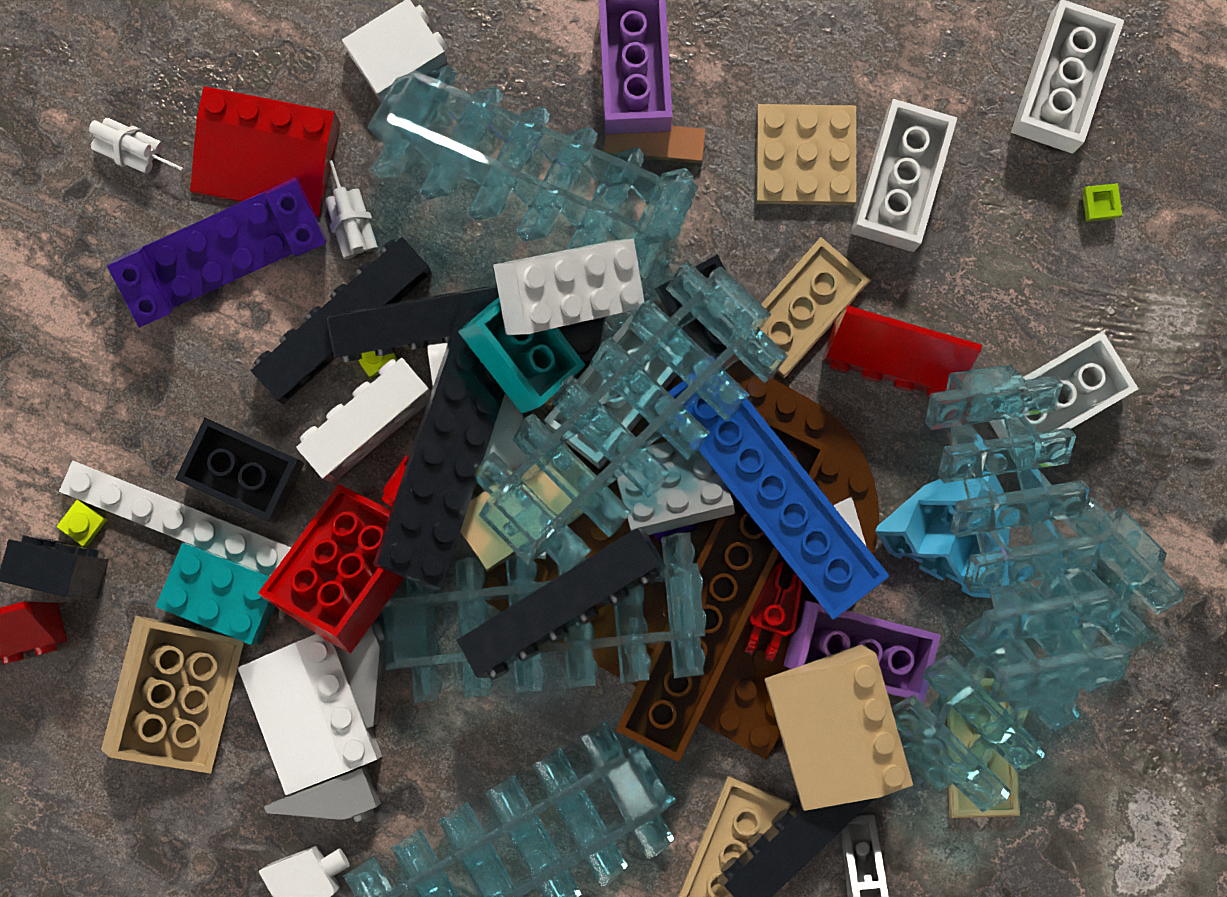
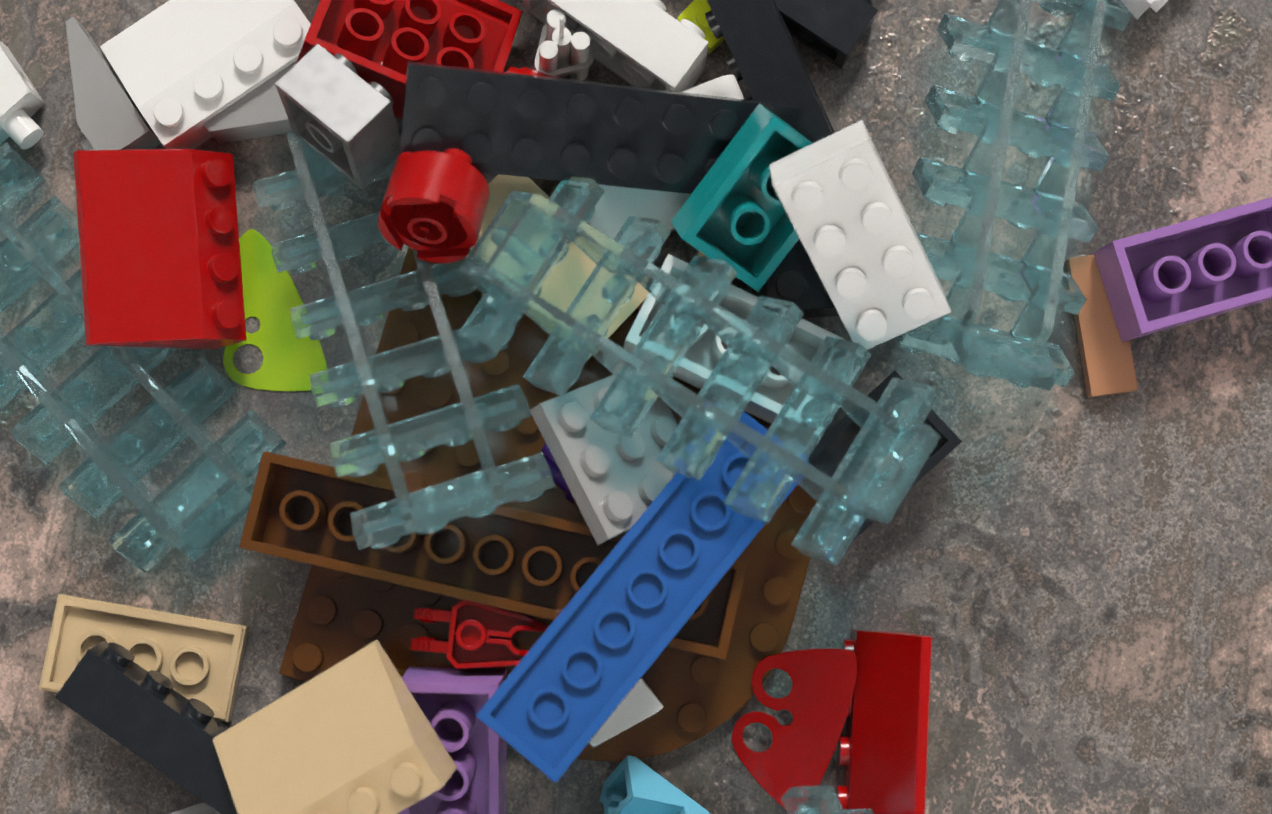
camera: 80 degrees right, 0 degrees up
black brick [457,528,667,680] -> none
tan tile [751,237,871,379] -> none
tan plate [756,104,856,205] -> none
white brick [850,99,957,252] -> none
none -> red slope [73,149,247,350]
none -> lime piece [223,229,328,392]
none -> brick [275,44,400,190]
none -> red brick [377,149,490,263]
none -> white piece [535,9,594,81]
none -> red piece [731,648,857,814]

